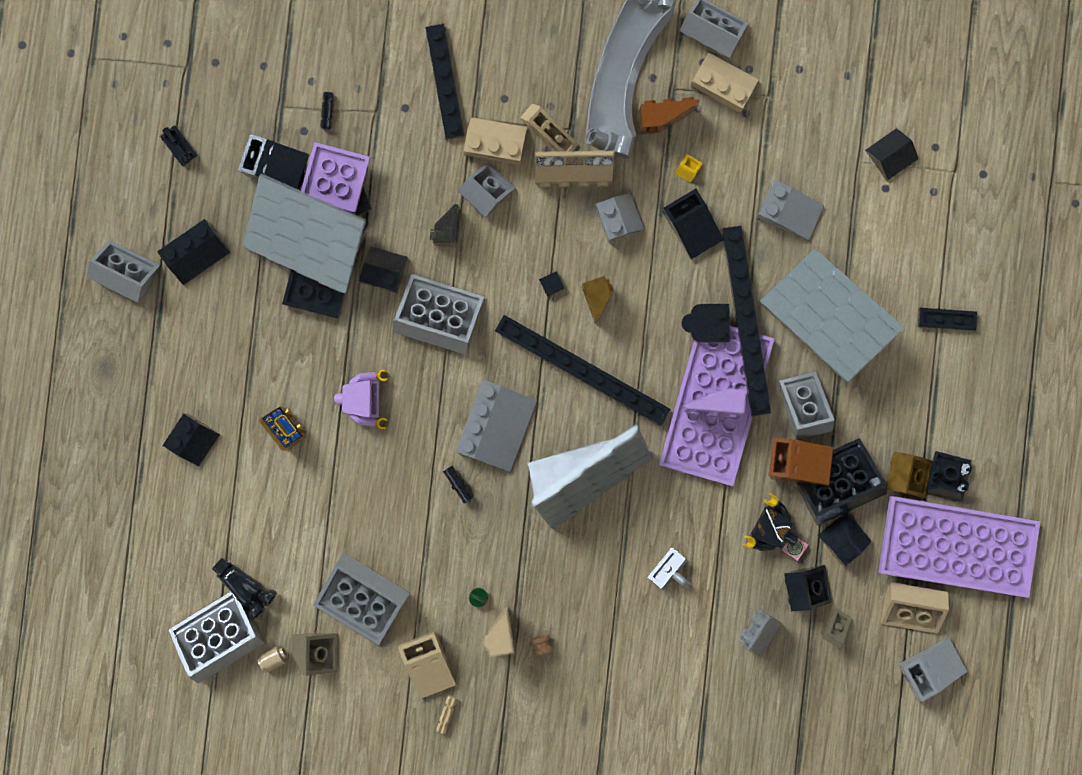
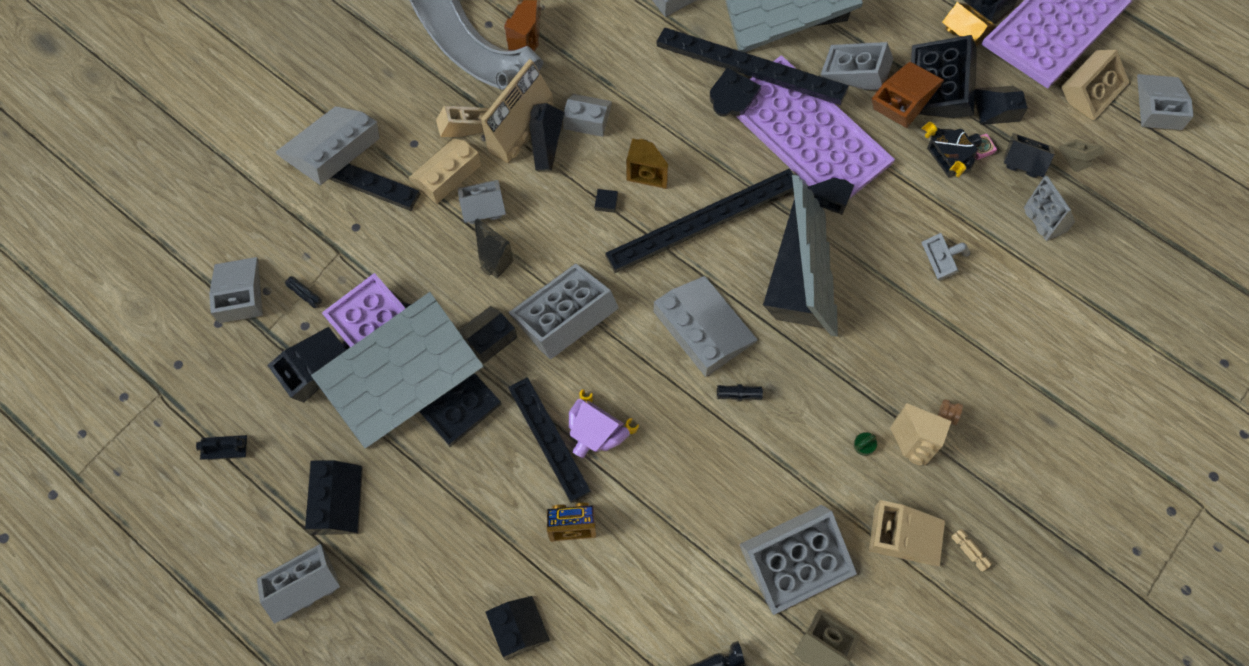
camera: 55 degrees left, 20 degrees down
black slope [662,188,724,260] -> none
yellow slope [675,154,703,183] -> none
lavender slope [682,388,746,418] -> none
none -> light grey slope [209,257,263,323]
none -> light grey slope [276,106,380,185]
none -> black plate [508,377,591,504]
none -> black slope [529,103,565,172]
none -> black slope [808,177,854,215]

